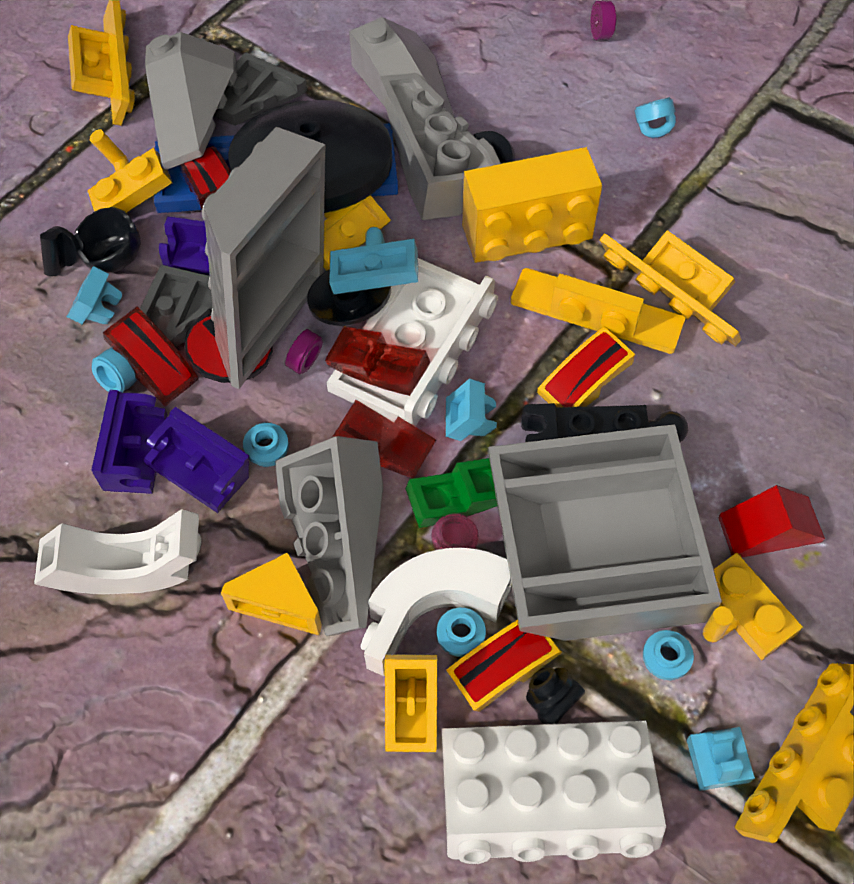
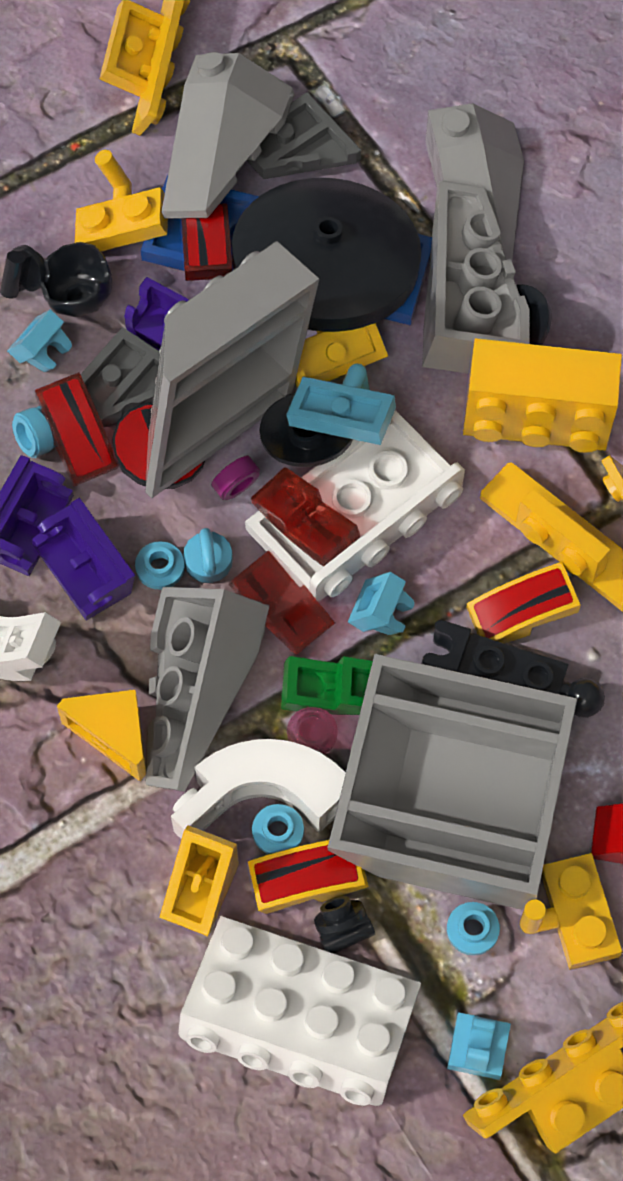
camera: 20 degrees right, 5 degrees up
none -> medium azure tile [183,528,233,583]

